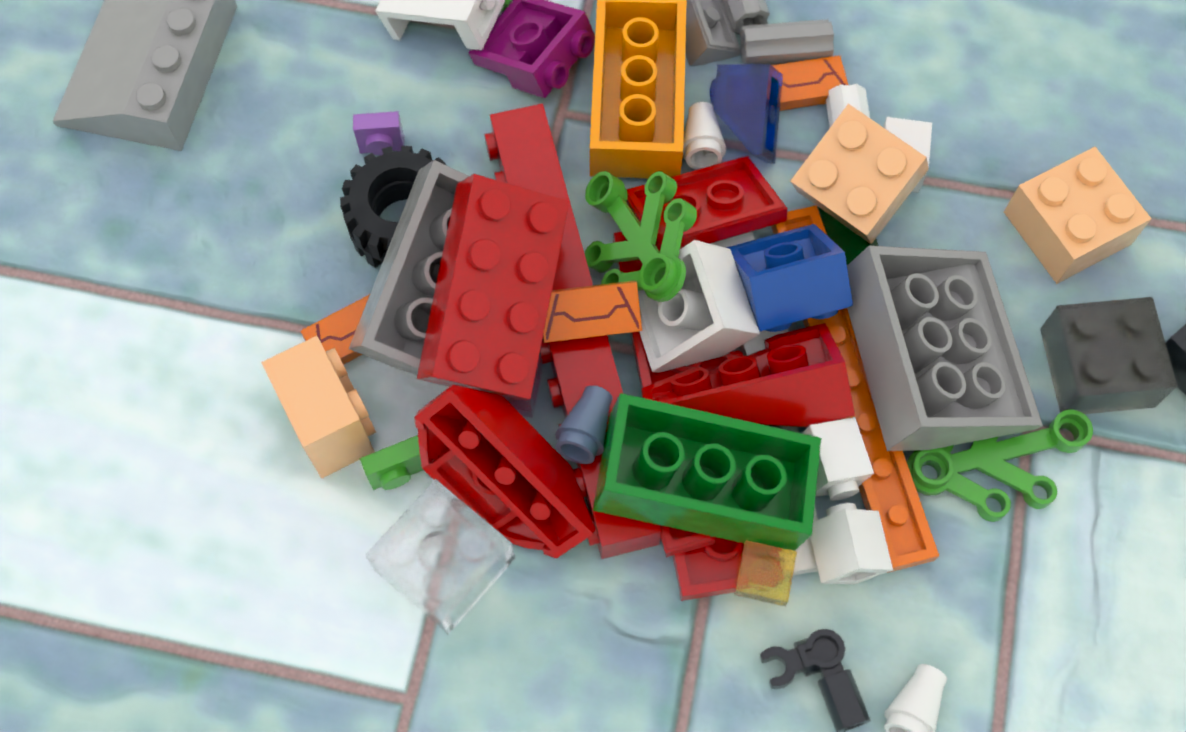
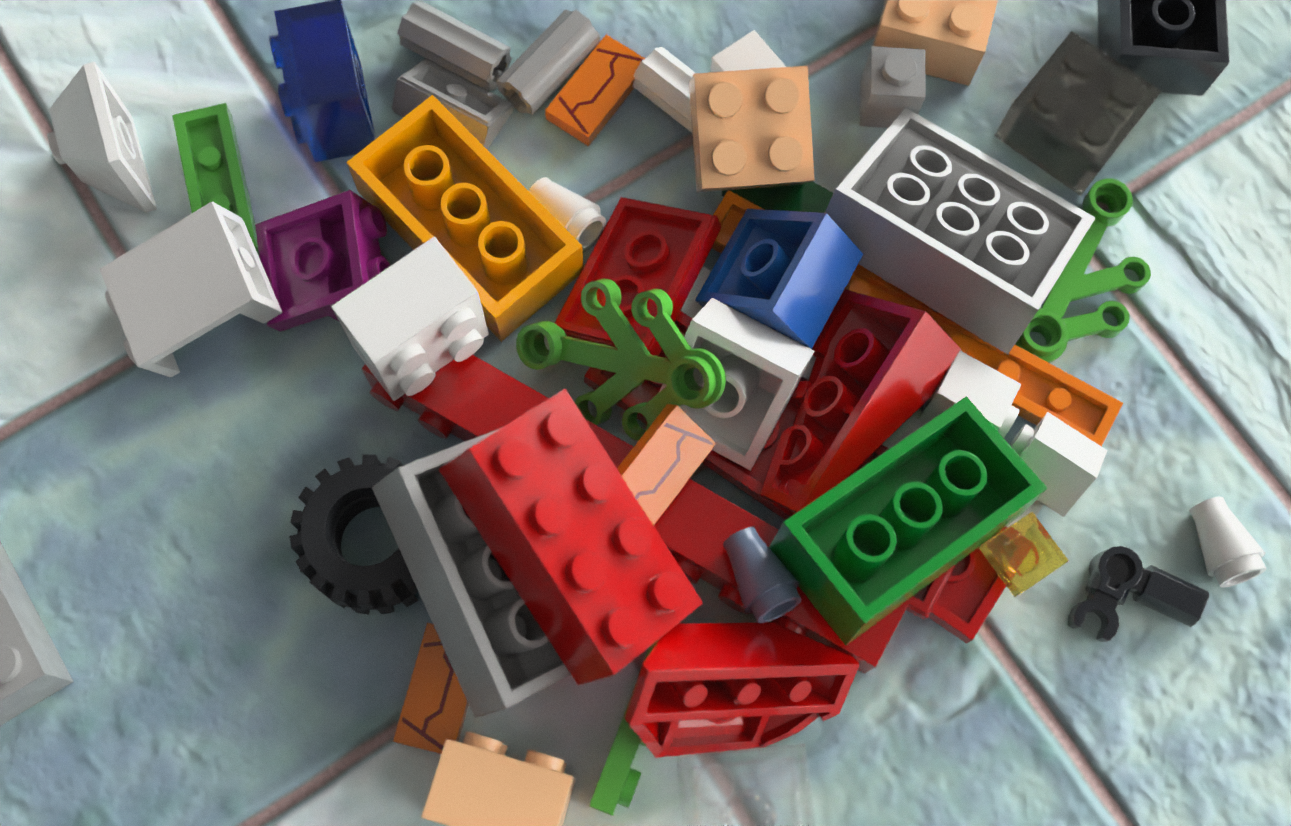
camera: 50 degrees left, 5 degrees up
medium lavender plate [353,111,405,155] -> none
clear blue slope [710,64,783,164] -> none
none -> white brick [331,236,489,401]
none -> light grey brick [860,46,925,128]

